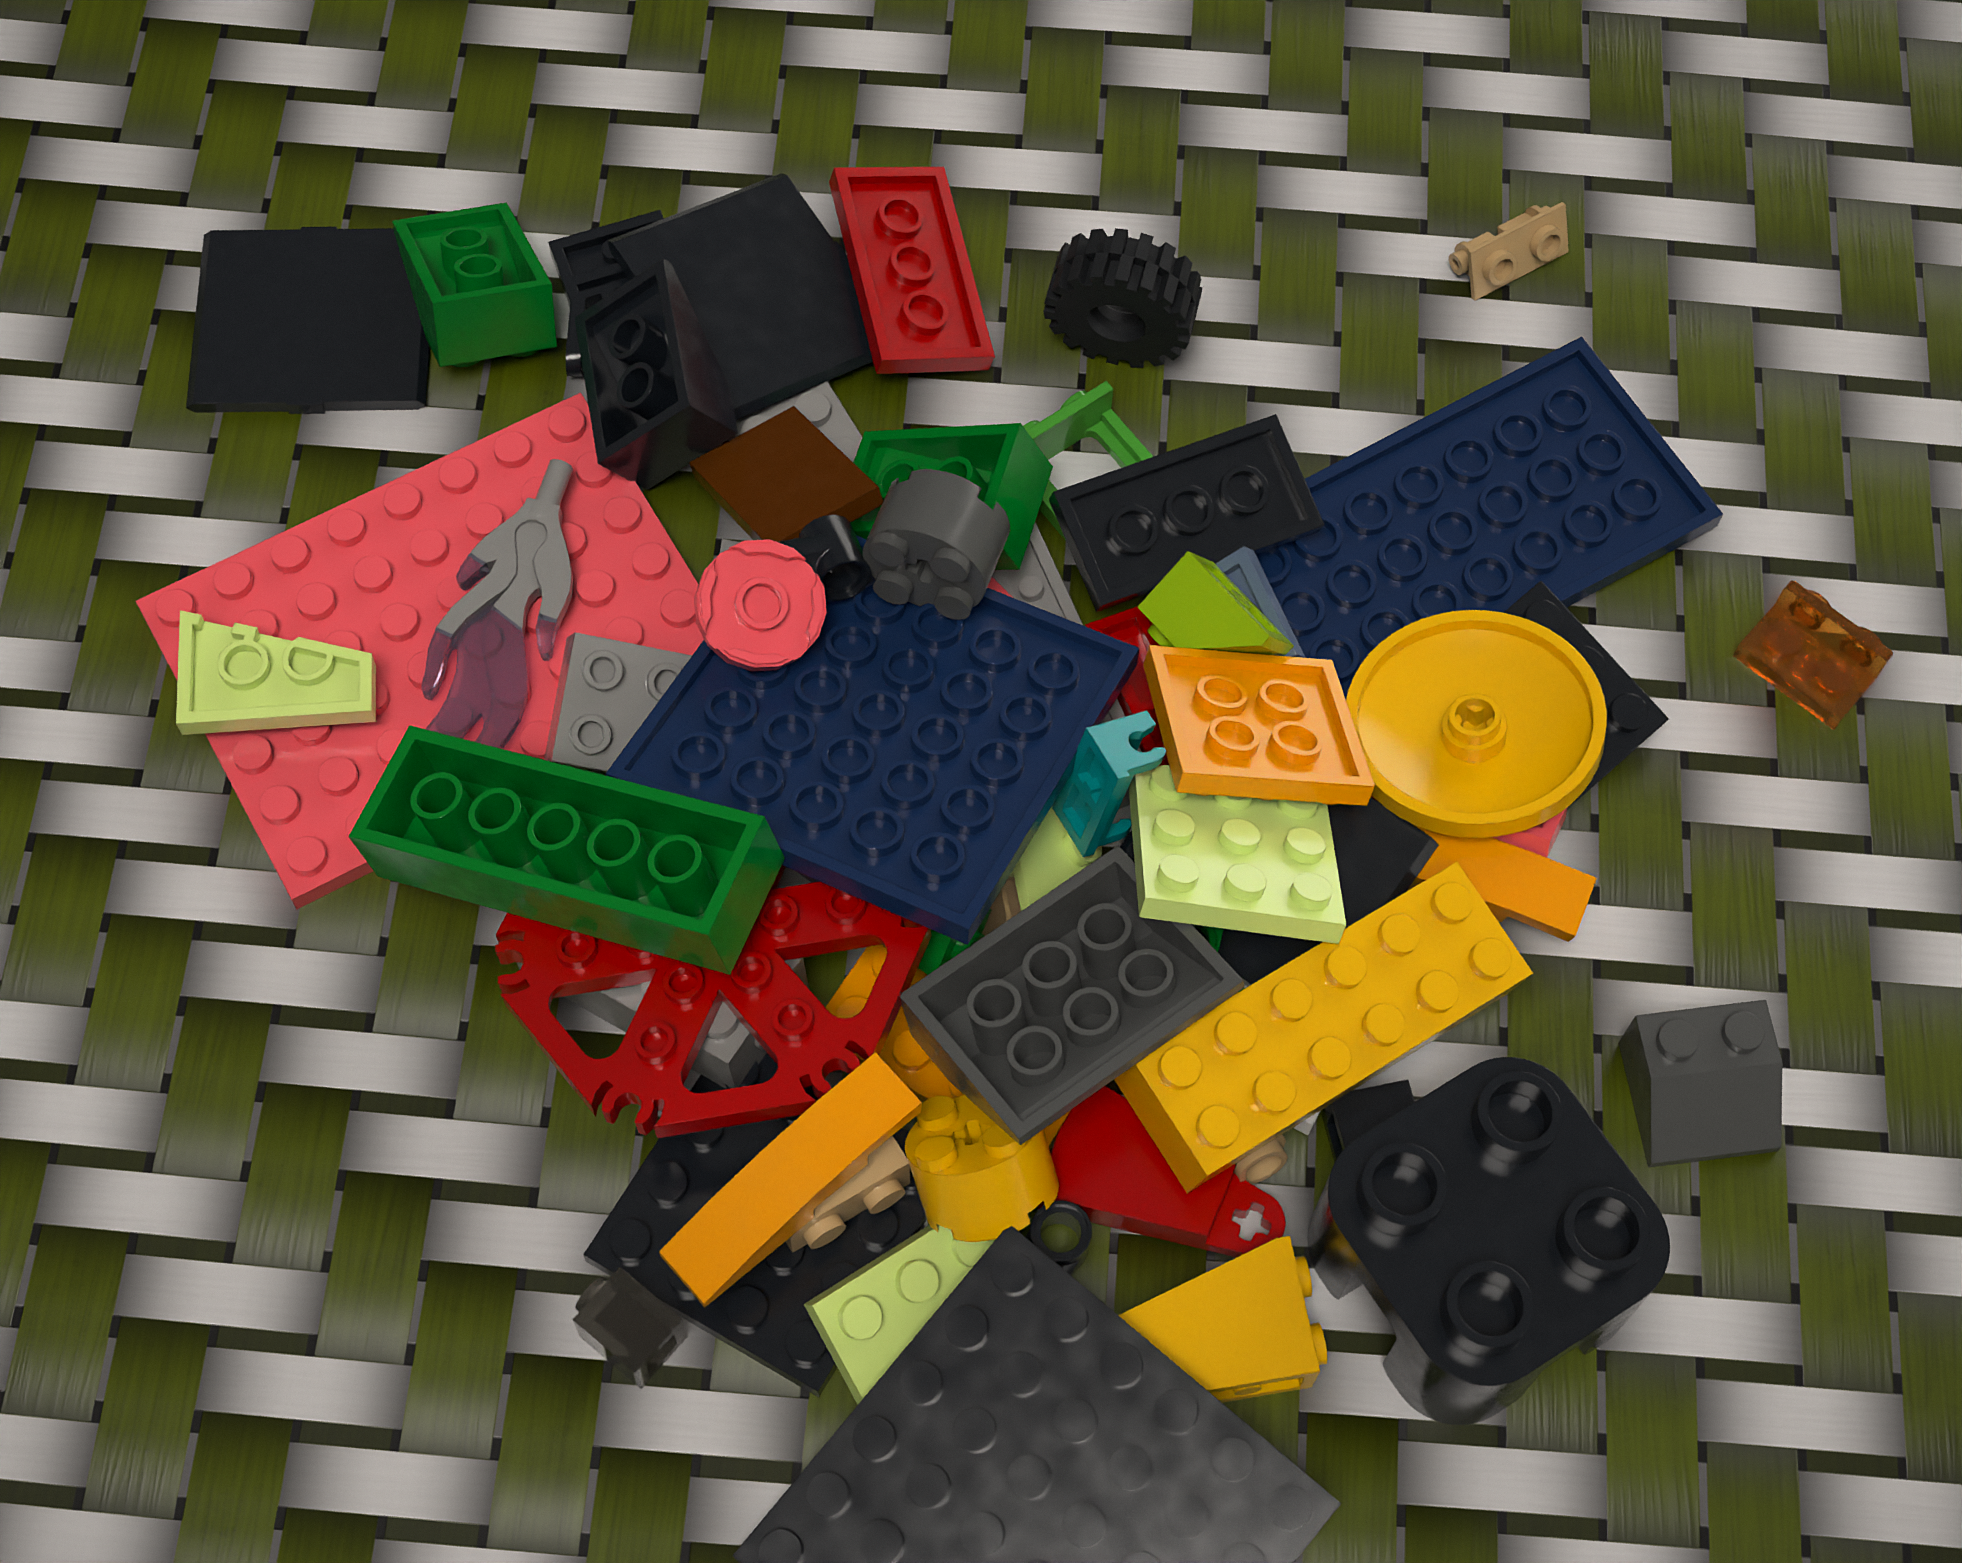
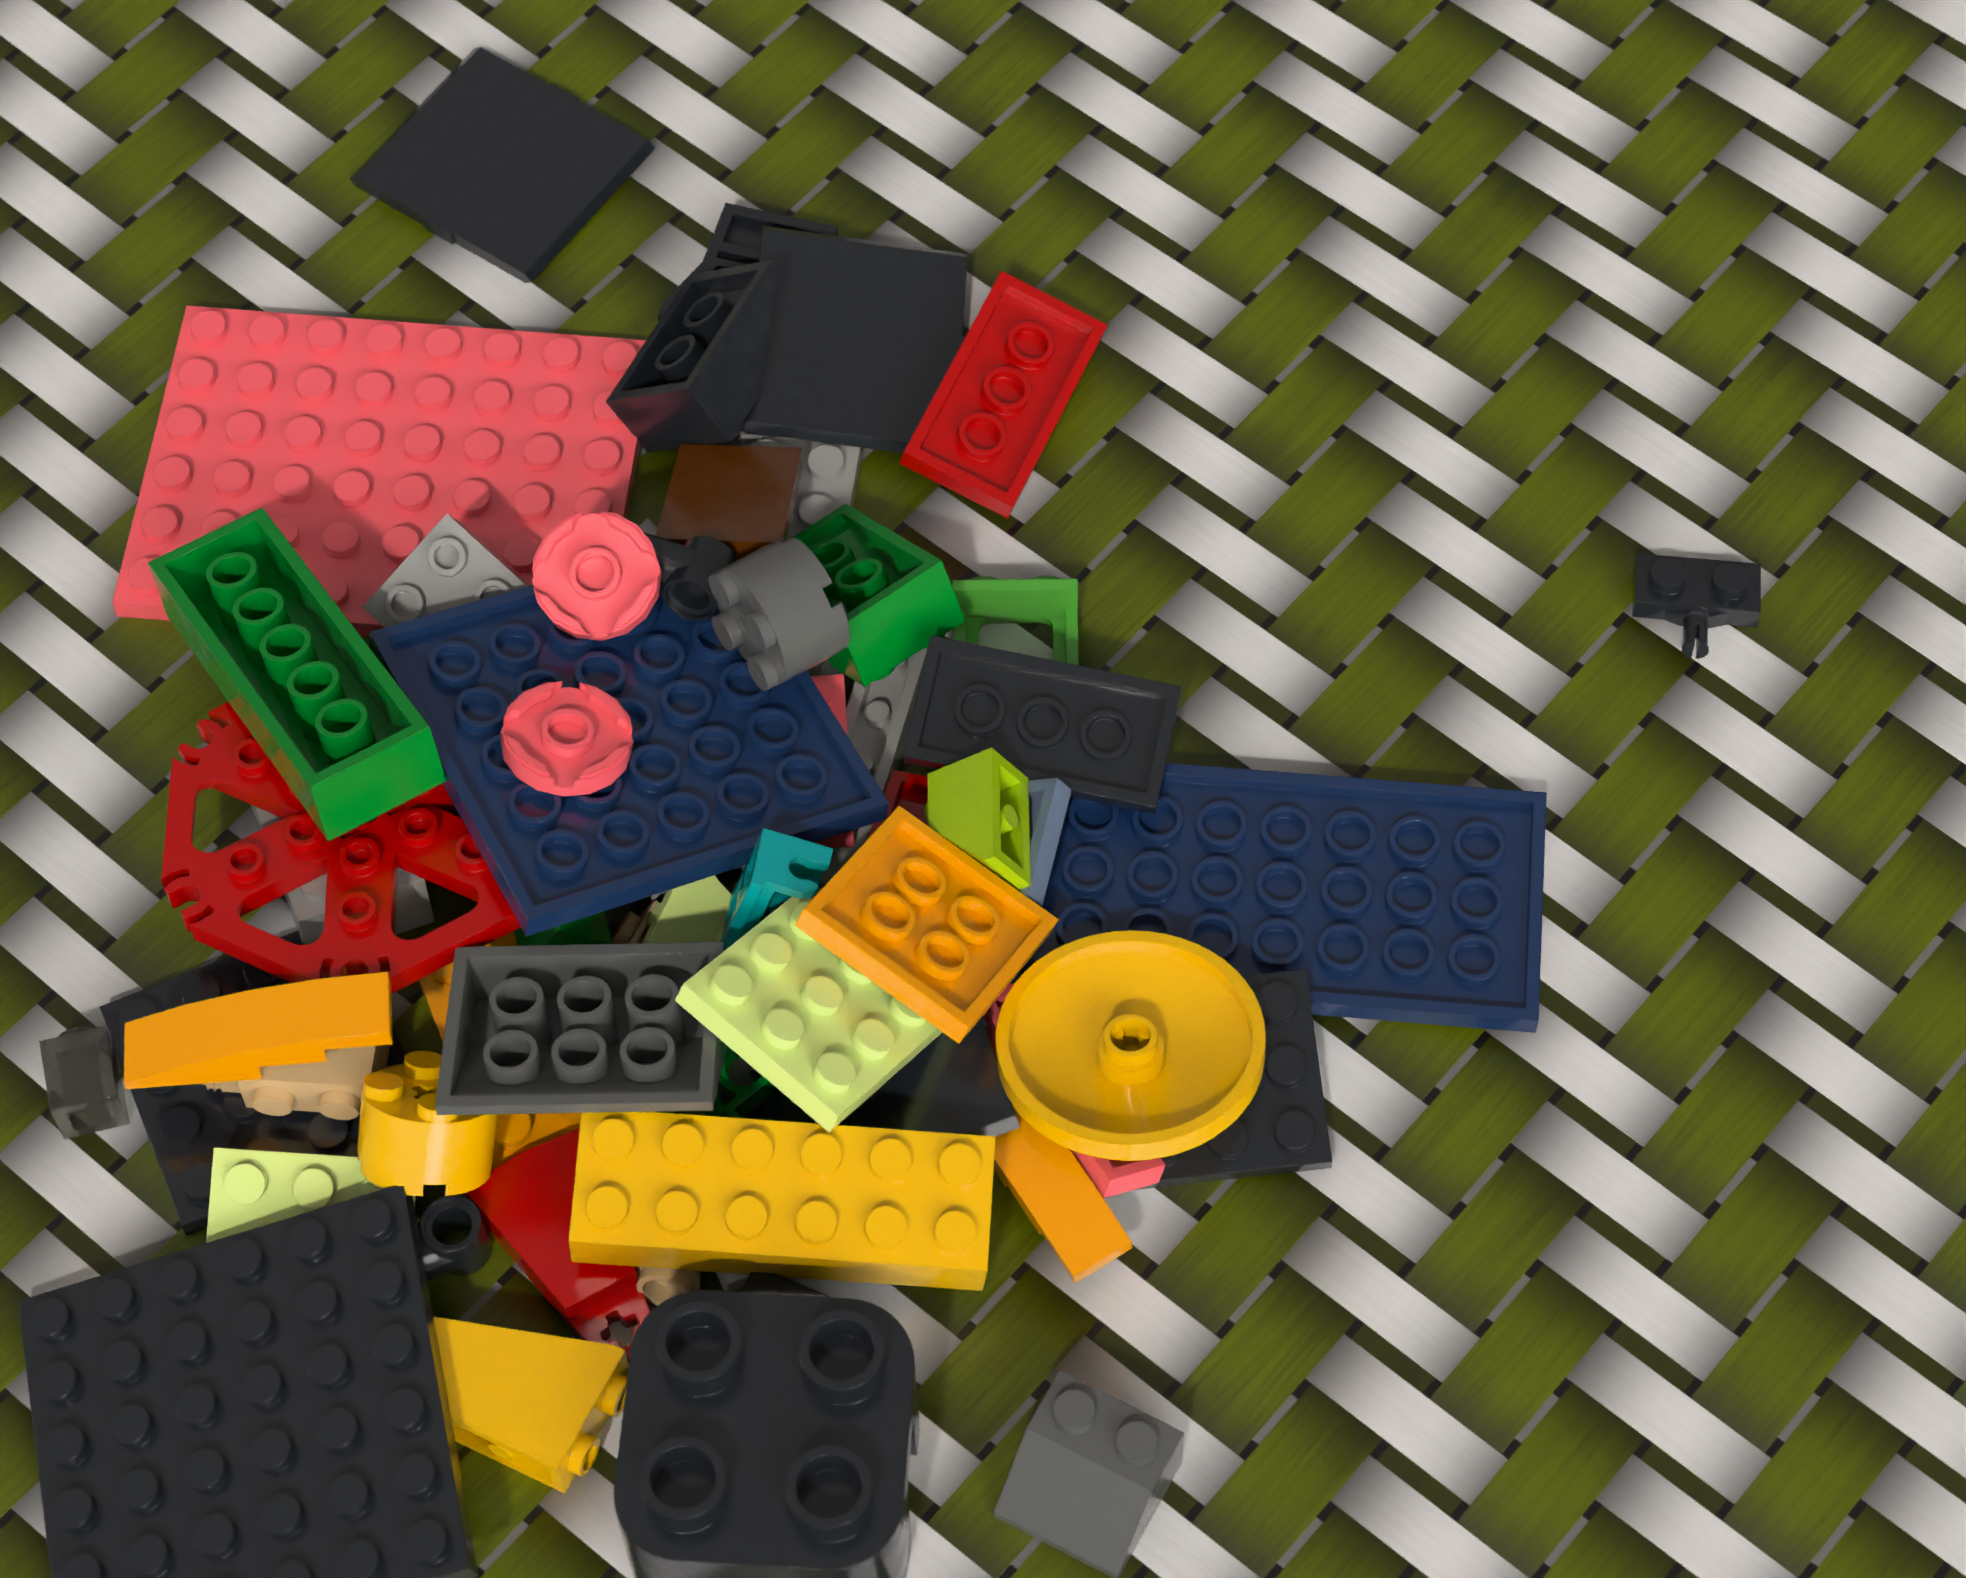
camera: 40 degrees right, 5 degrees down
yellowish green wing [176,610,376,735] -> none
green slope [392,202,557,367] -> none
piece [421,459,573,749] -> none
black tyre [1043,228,1203,368] -> none
tan hinge [1449,202,1569,301] -> none
clear orange bracket [1733,580,1893,730] -> none
none -> coral tile [500,681,633,796]
none -> black plate [1632,553,1761,659]

